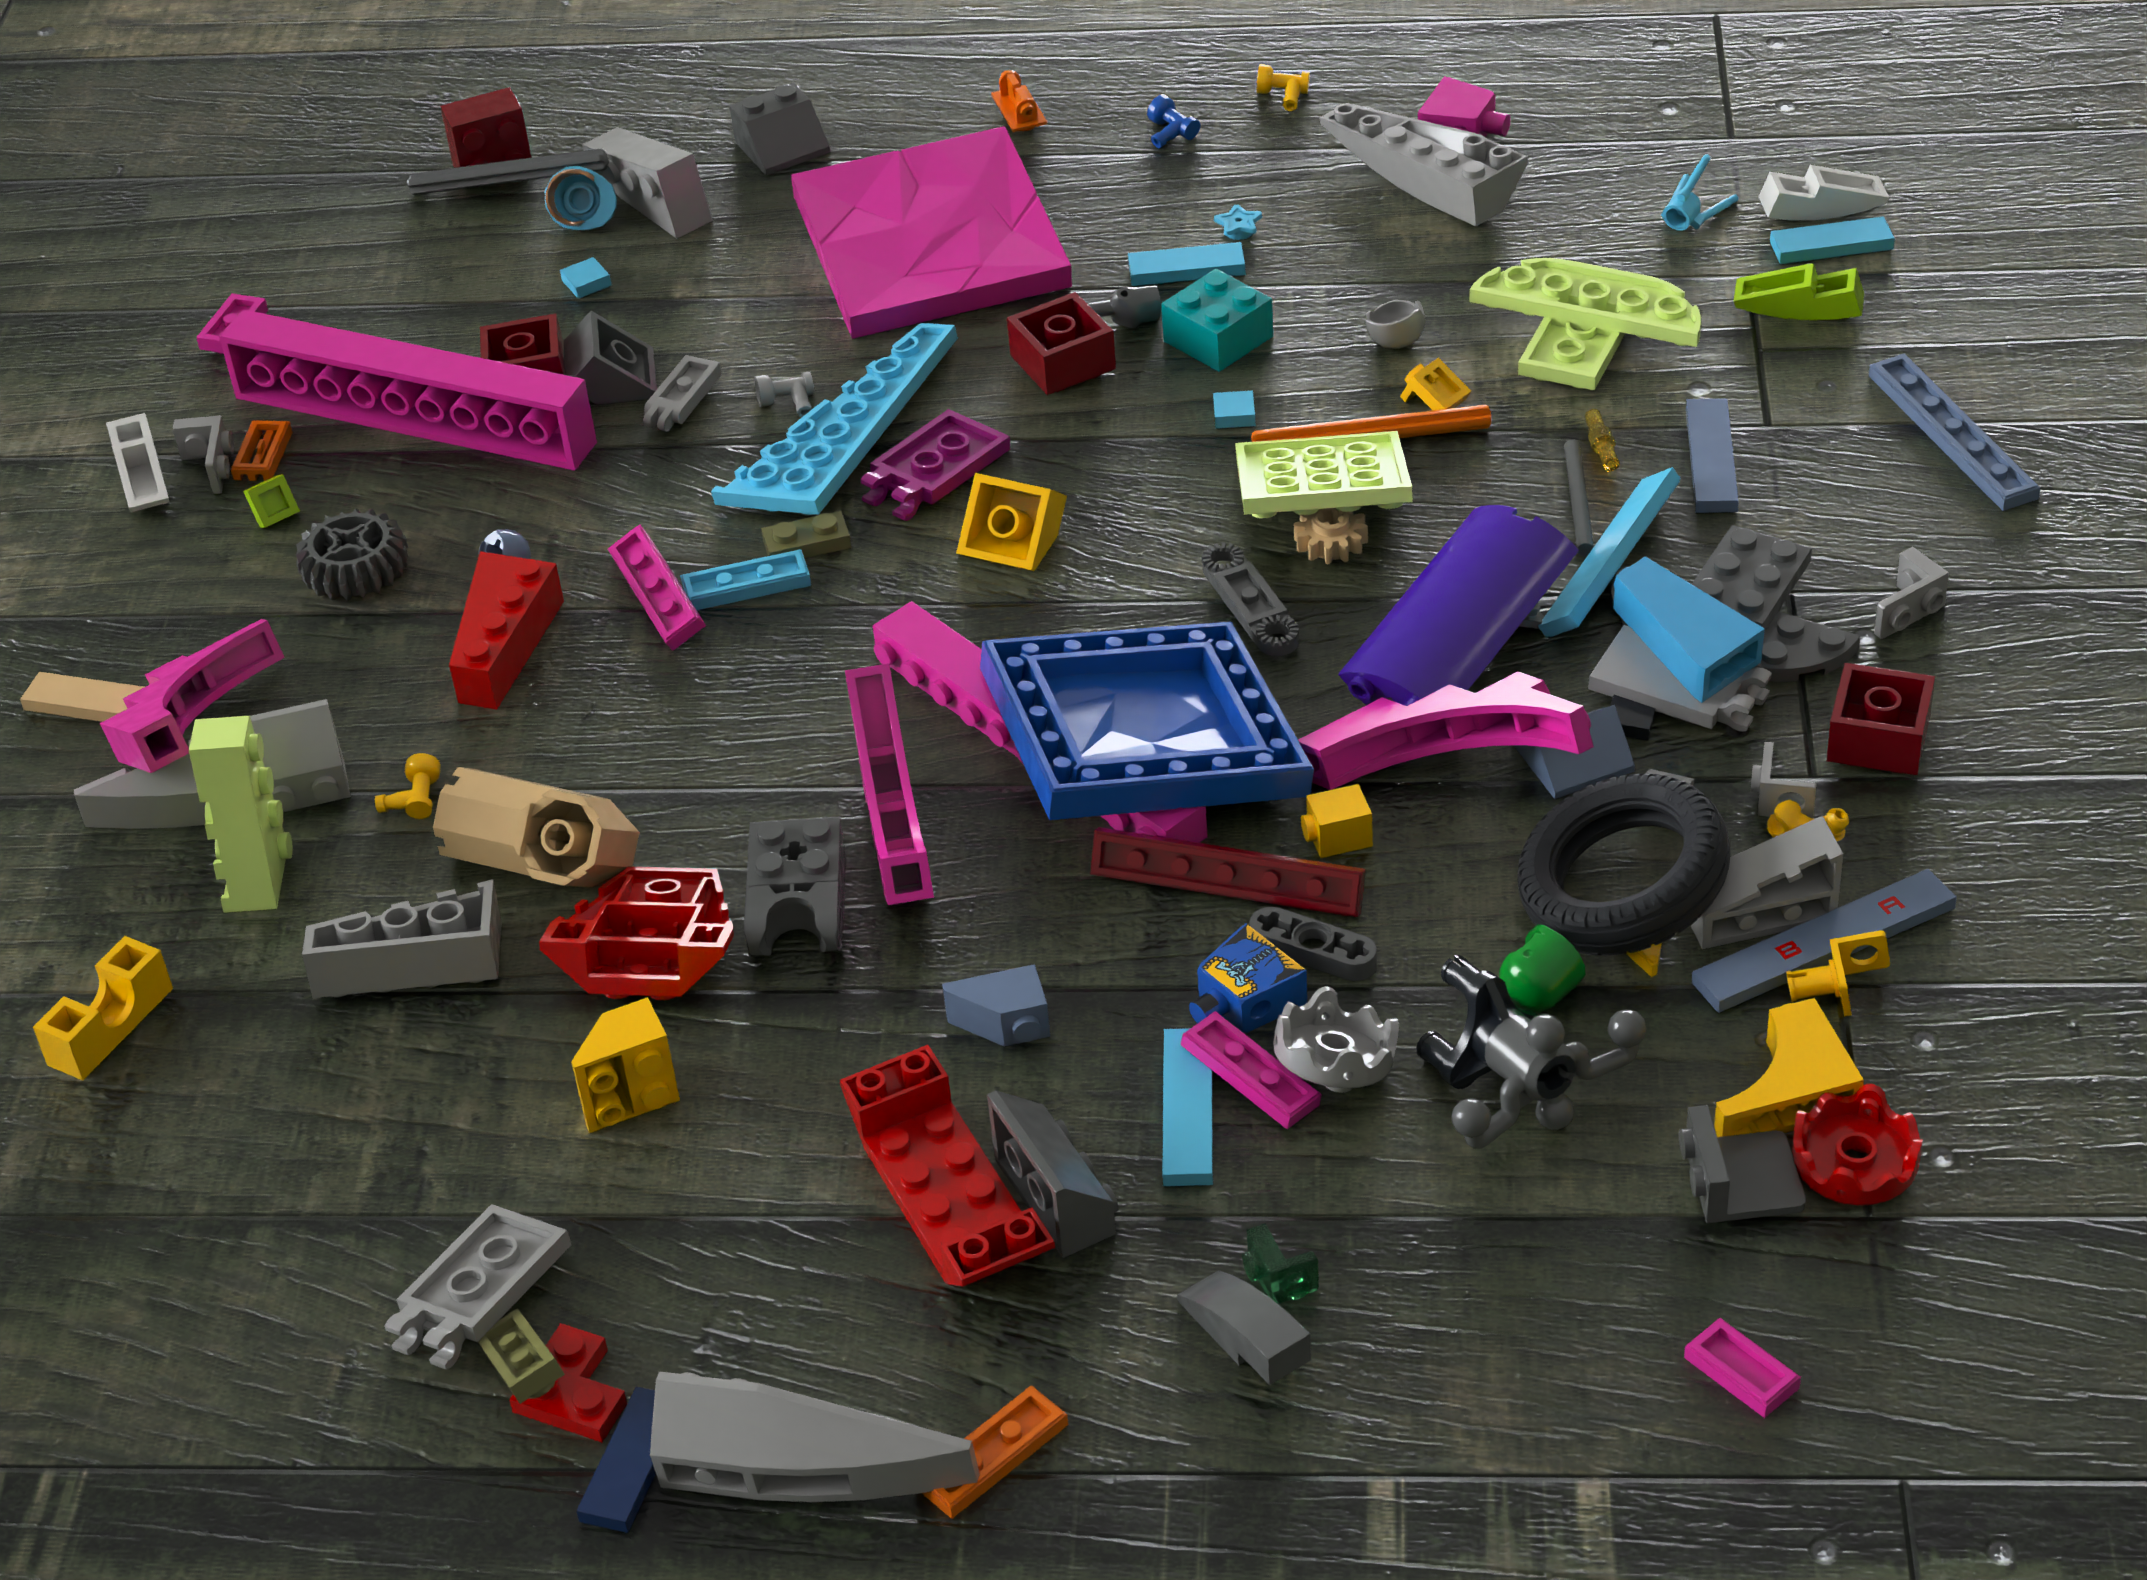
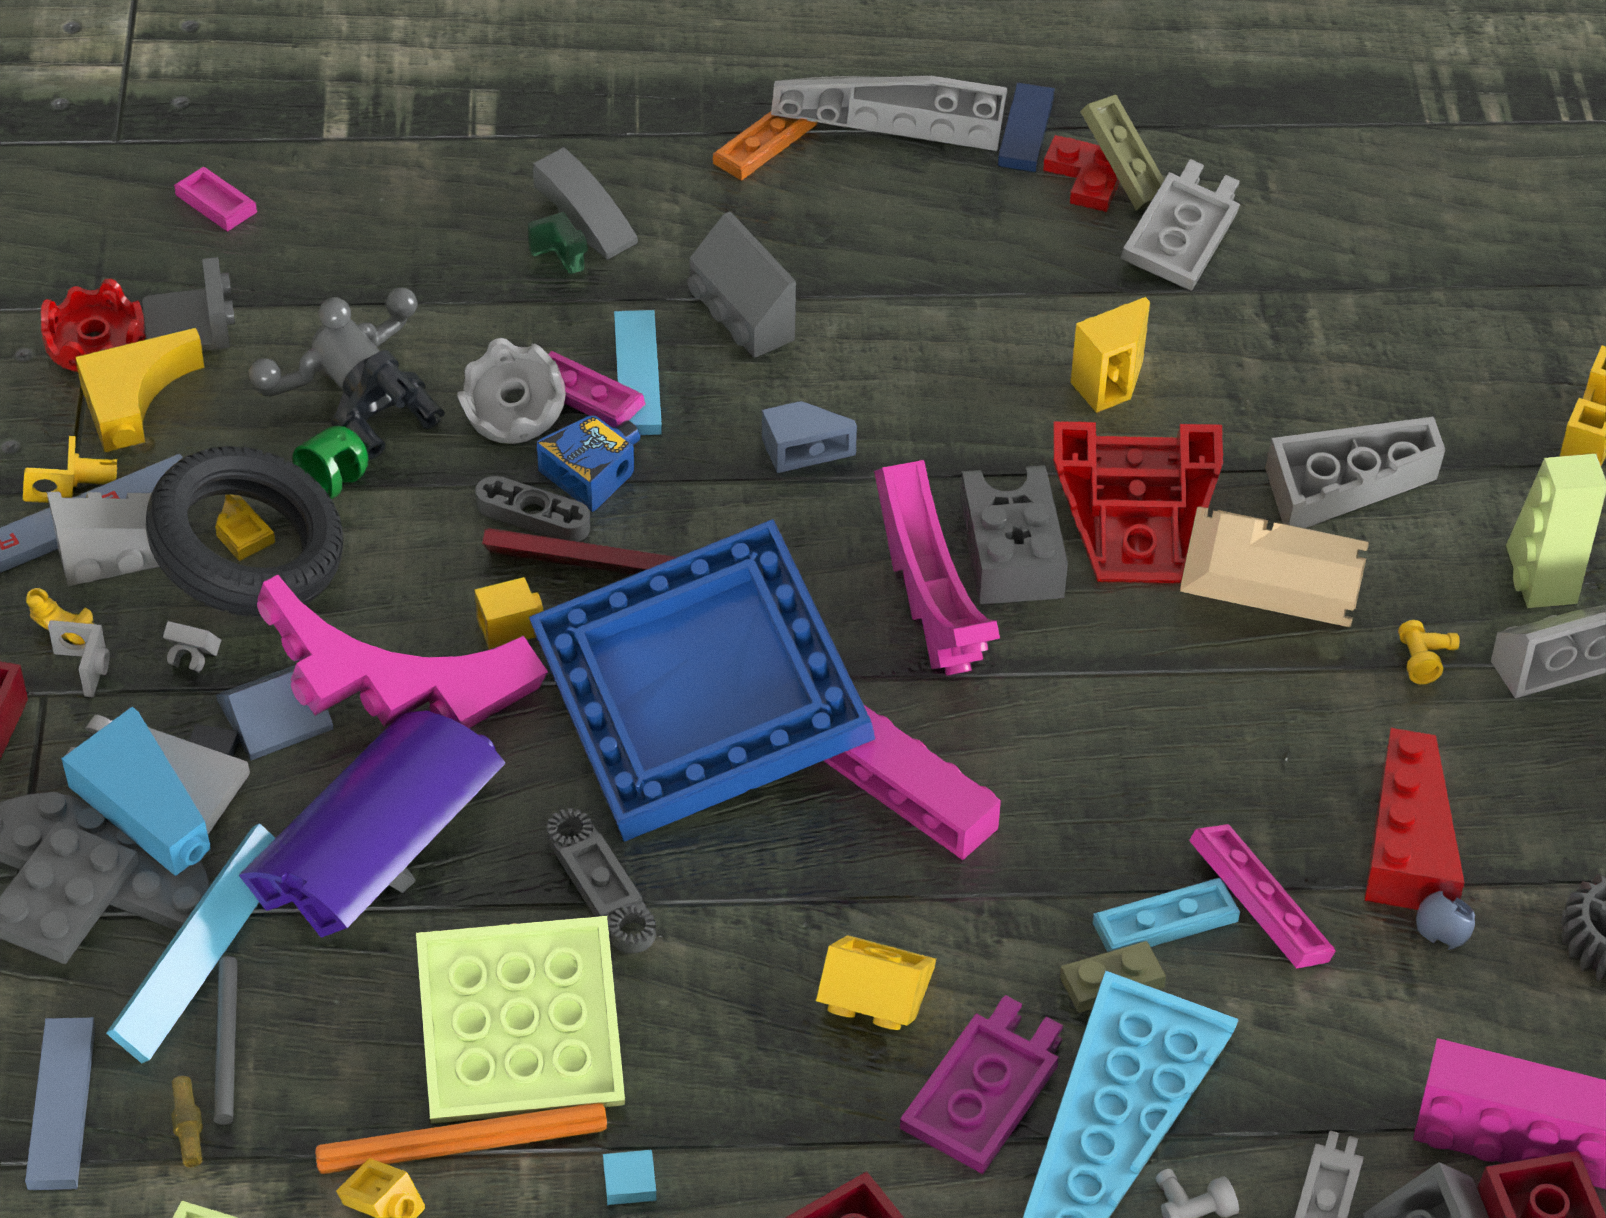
camera: 170 degrees right, 5 degrees up
red slope [840,1045,1055,1287] -> none

